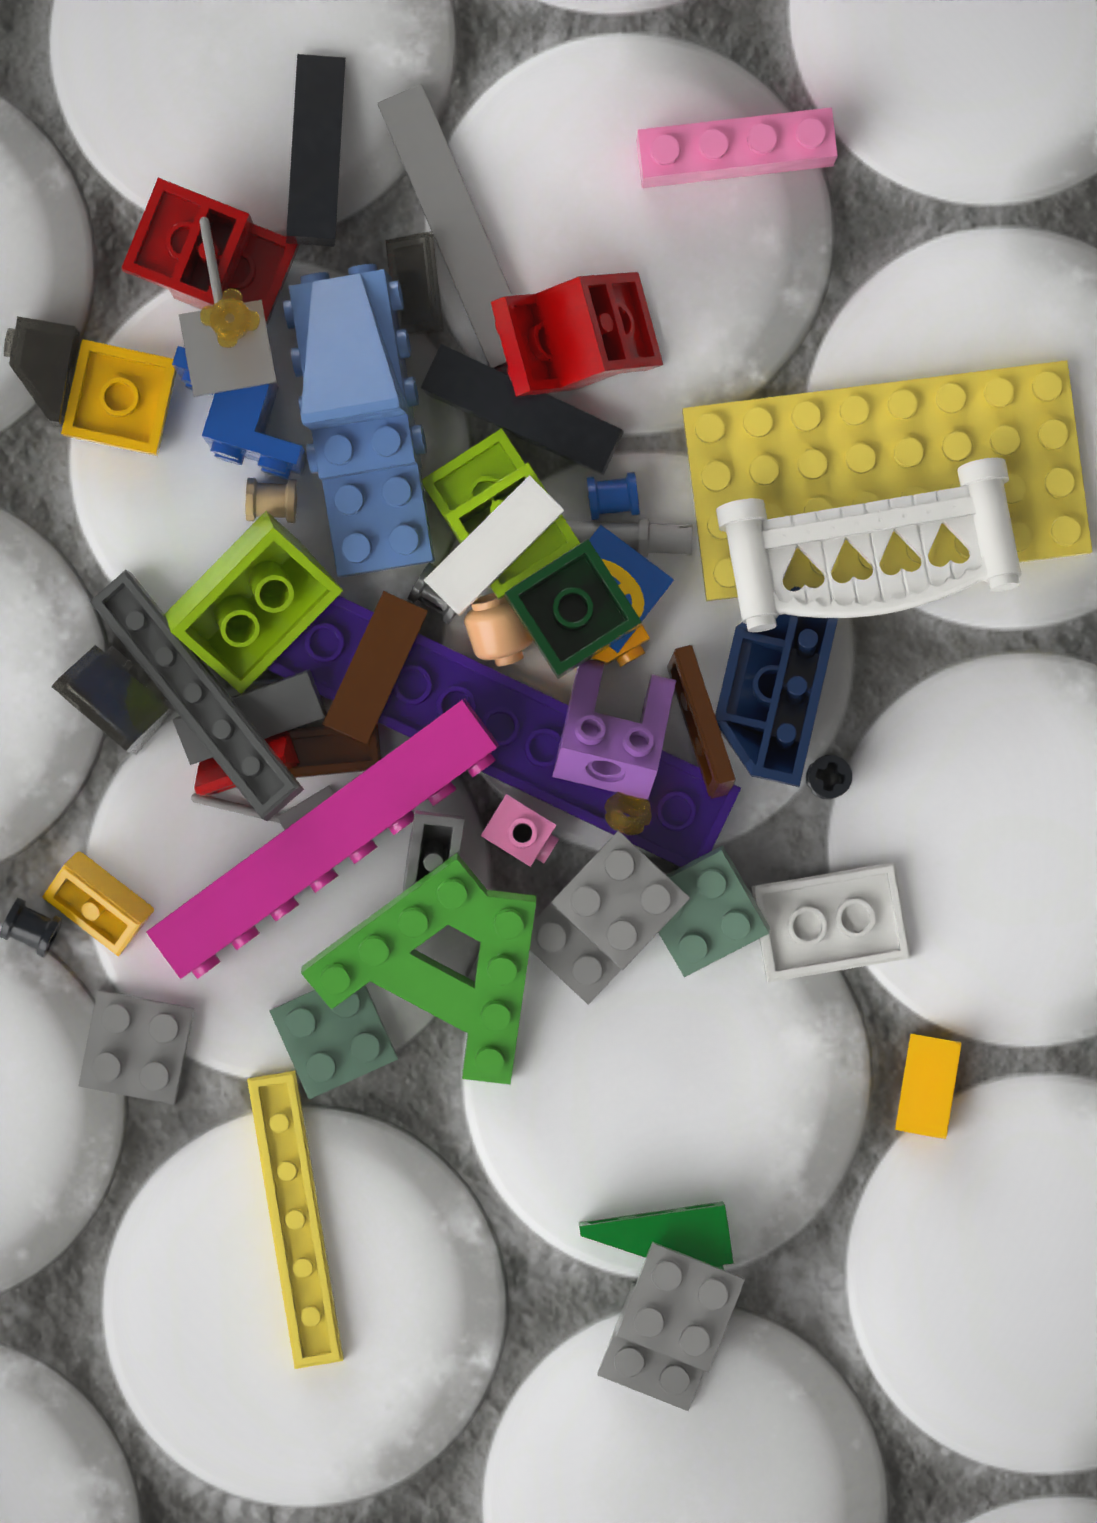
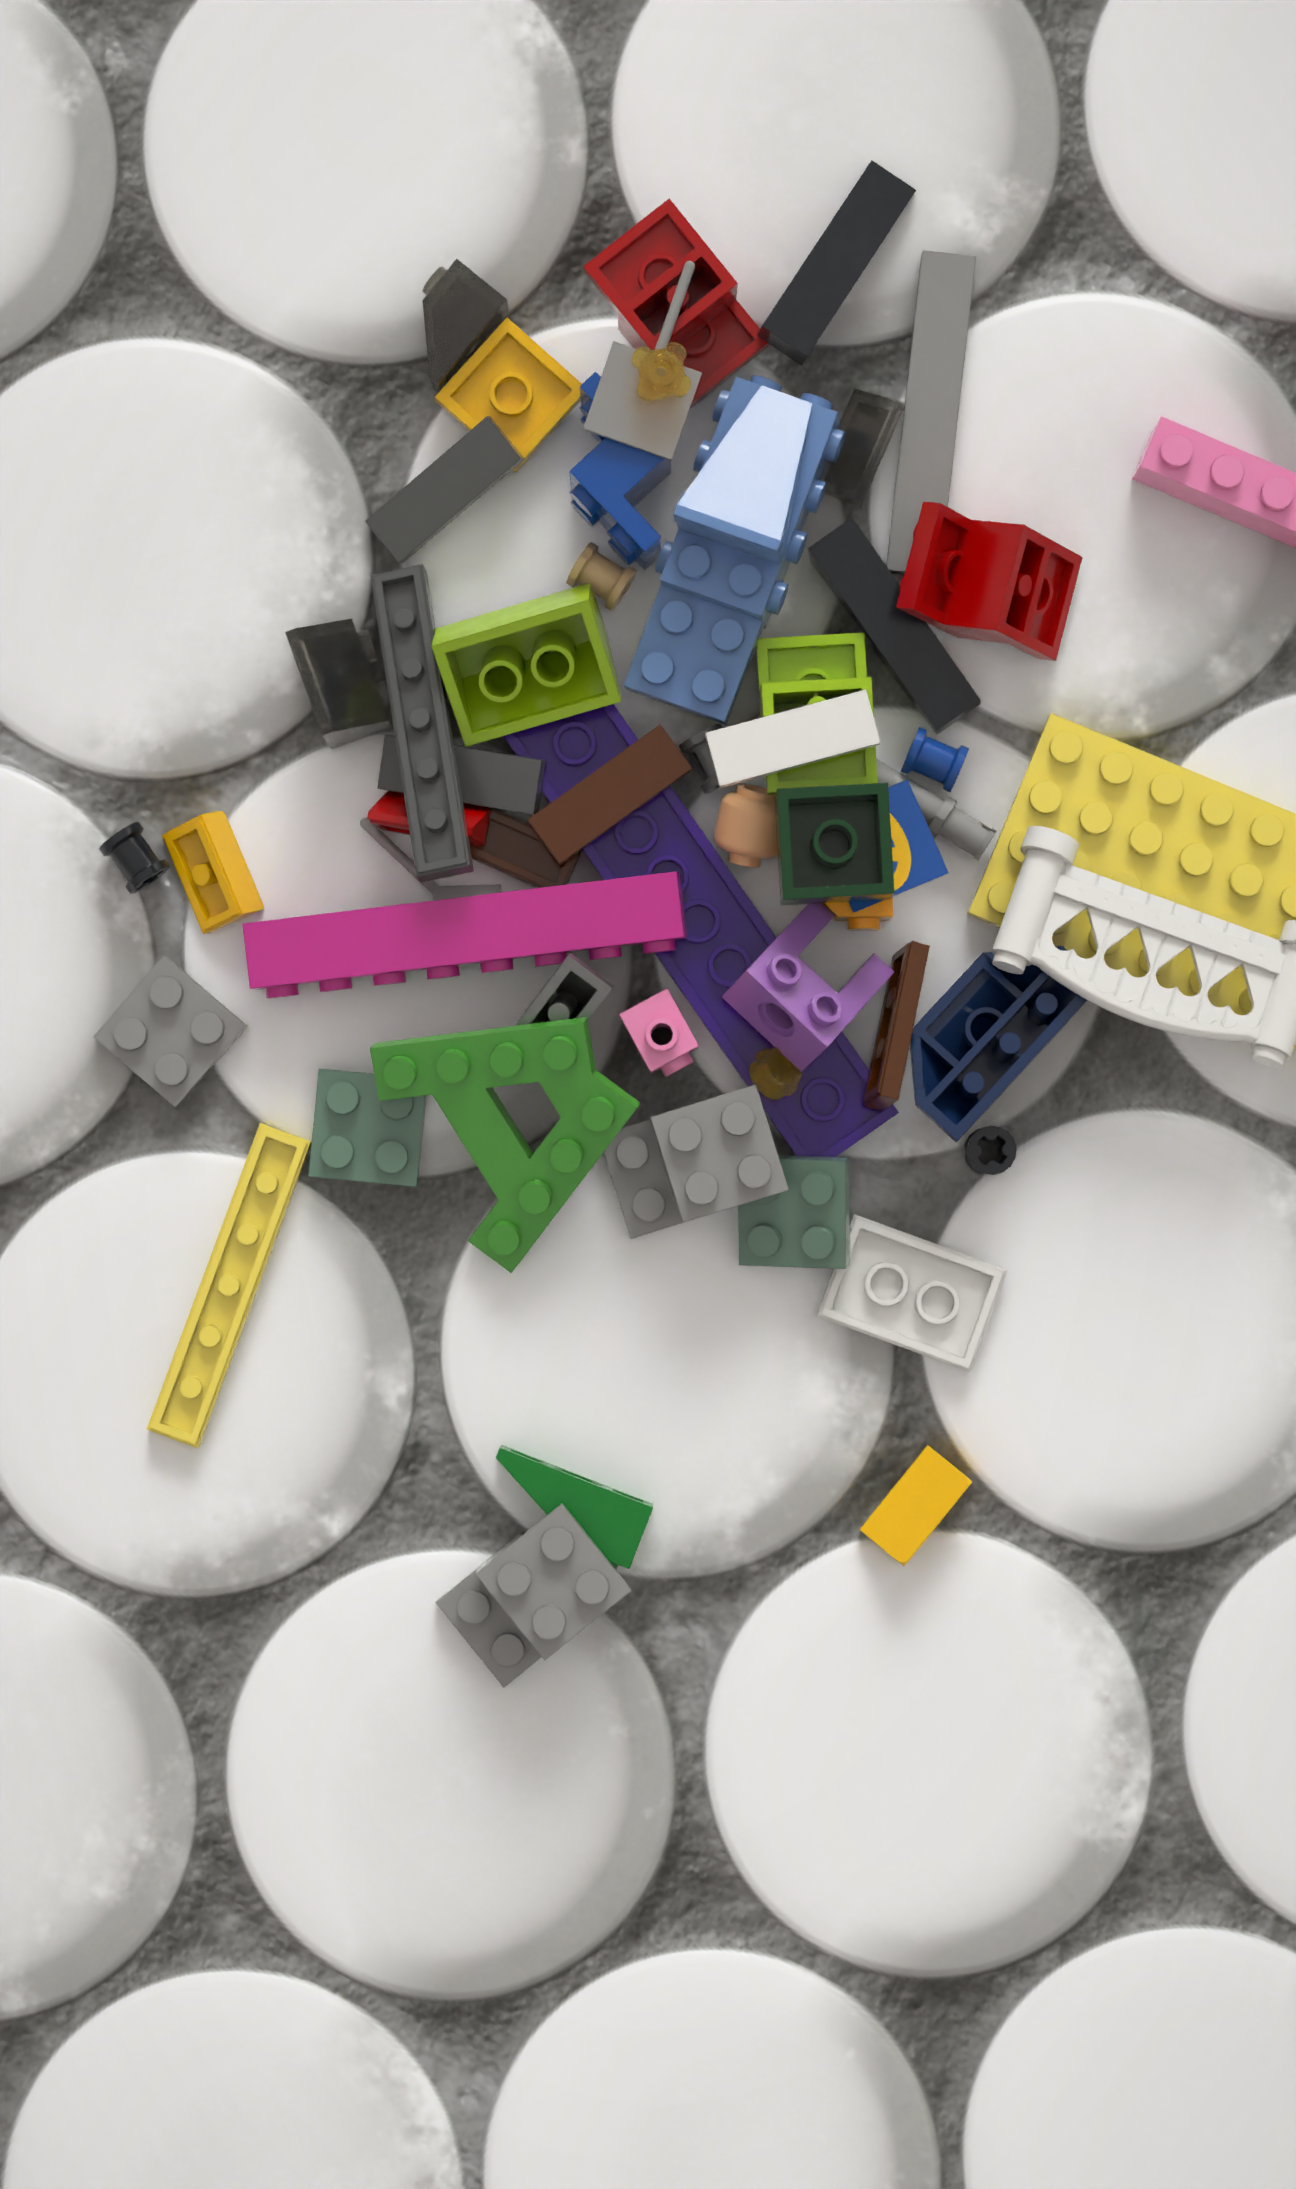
camera: 30 degrees right, 0 degrees up
none -> dark grey tile [365,416,525,563]

